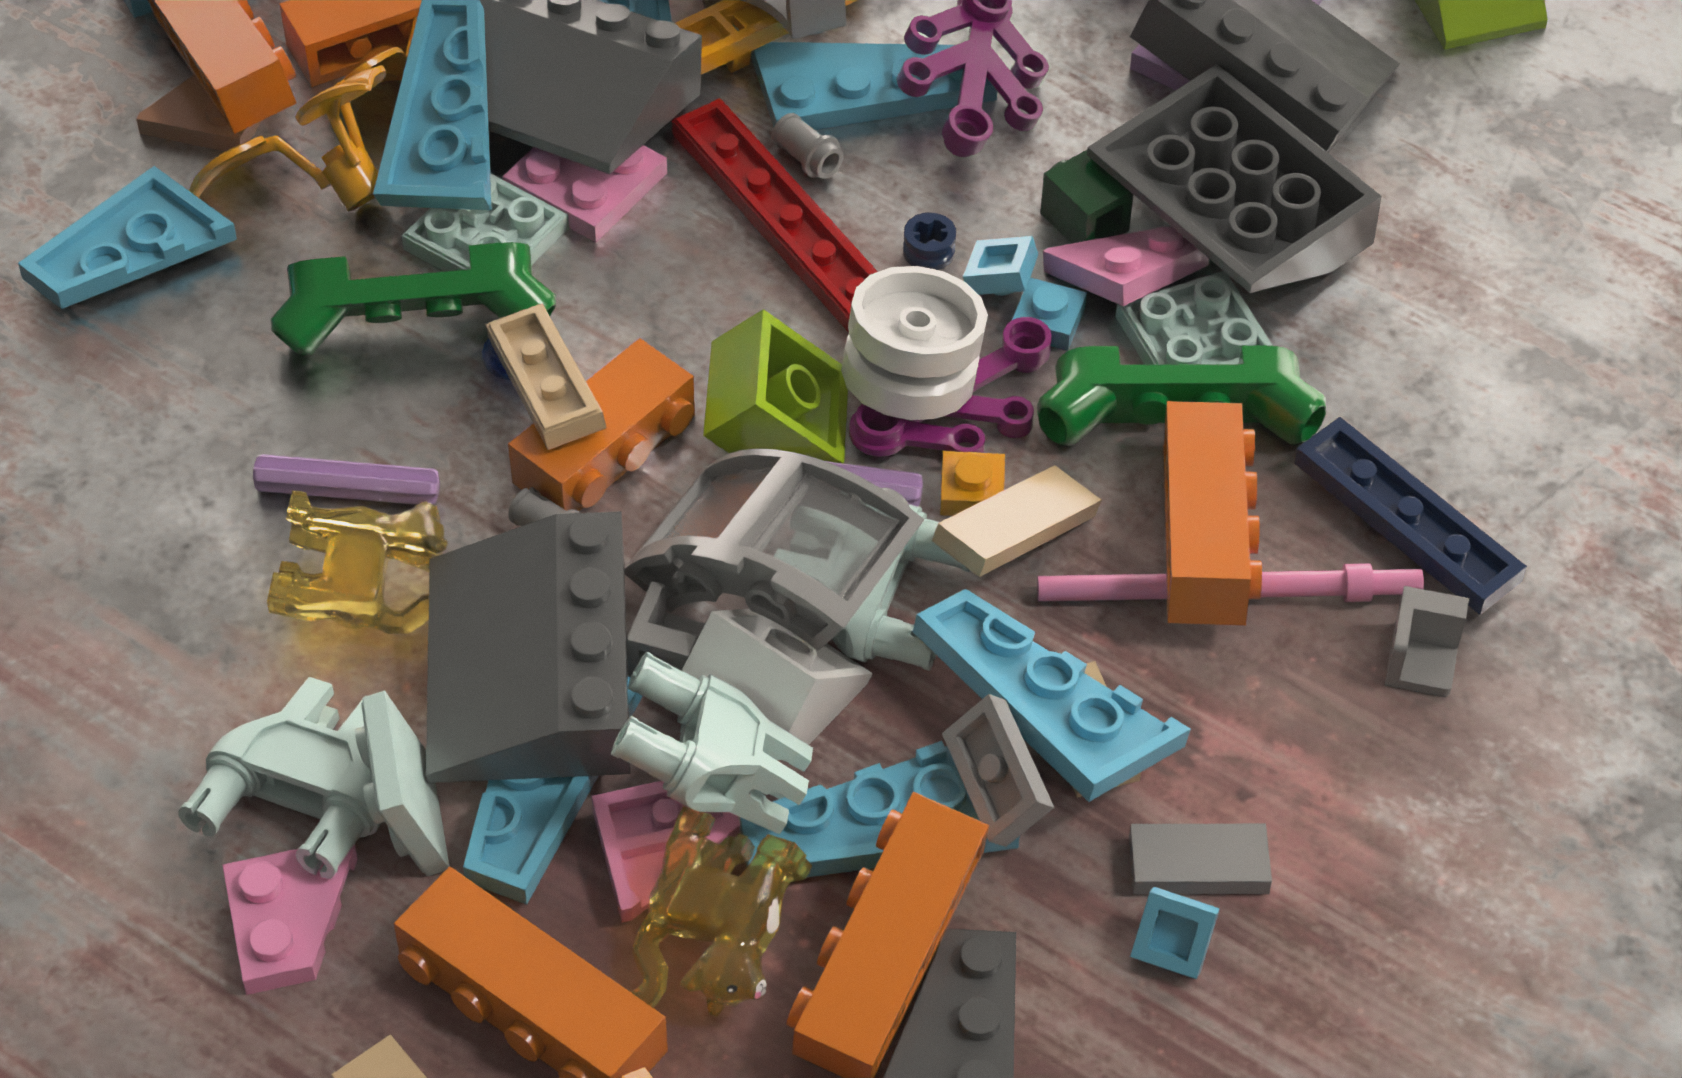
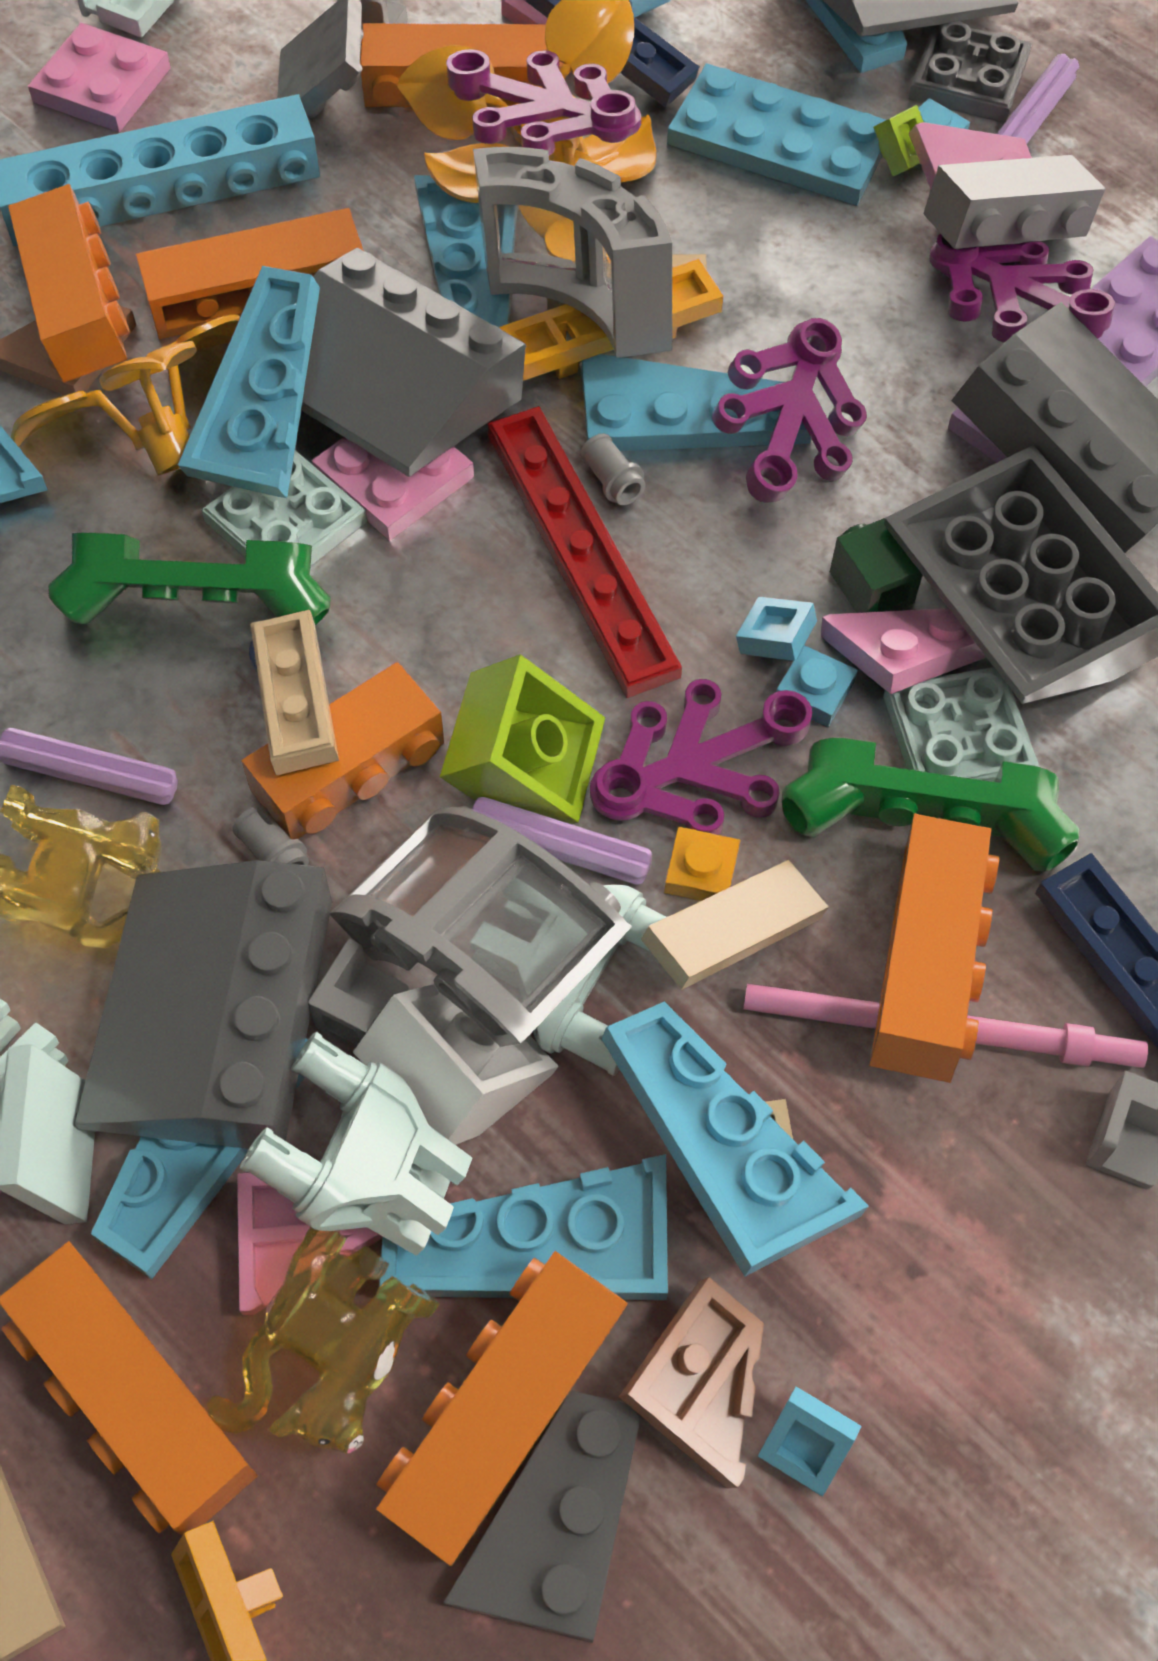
camera: 10 degrees right, 10 degrees up
white wheel [841,266,988,420] -> none
dark blue bush [903,212,956,270] -> none
light grey plate [942,694,1054,847] -> none
light grey tile [1129,823,1272,894] -> none
none -> wing [619,1277,764,1489]

